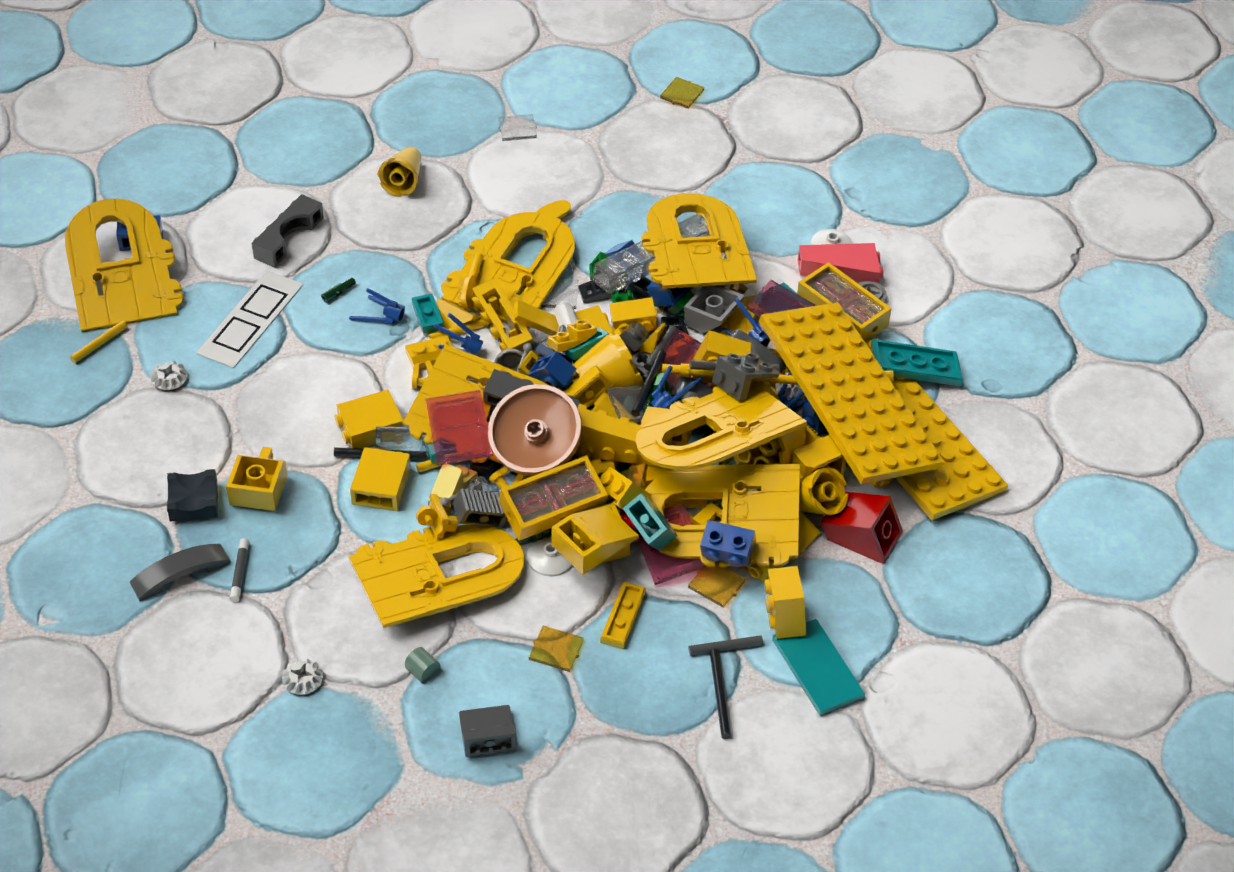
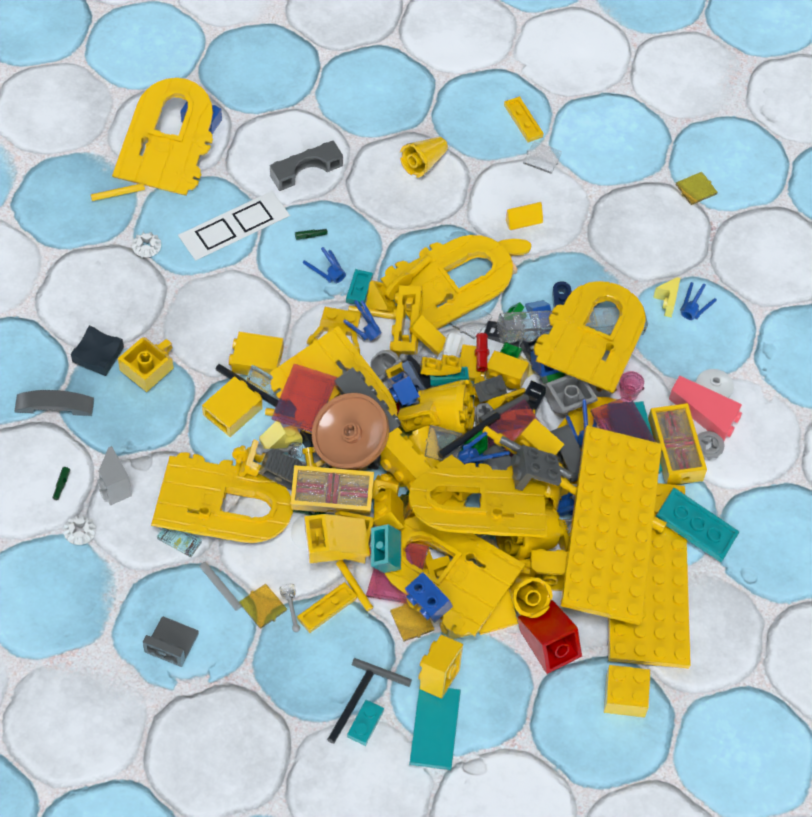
camera: 30 degrees right, 10 degrees up
dark grey bar [230,538,249,602] -> none
sand green brick [405,647,441,683] -> none
none -> dark green pin [52,467,71,500]
none -> light grey slope [97,446,132,506]
none -> clear light blue tile [157,528,202,557]
none -> light grey bar [199,562,242,611]
none -> hinge [279,584,300,632]
none -> yellow bar [336,560,373,612]
none -> teal plate [347,700,384,746]
none -> red pin [474,333,490,372]
none -> yellow tile [504,96,544,143]
none -> yellow slope [505,202,543,230]
none -> dark blue plate [552,281,572,308]
none -> yellow brick [604,665,650,718]
none -> clear pink piece [619,371,645,401]
none -> light yellow slope [653,277,681,317]
none -> blue plant [680,282,717,320]

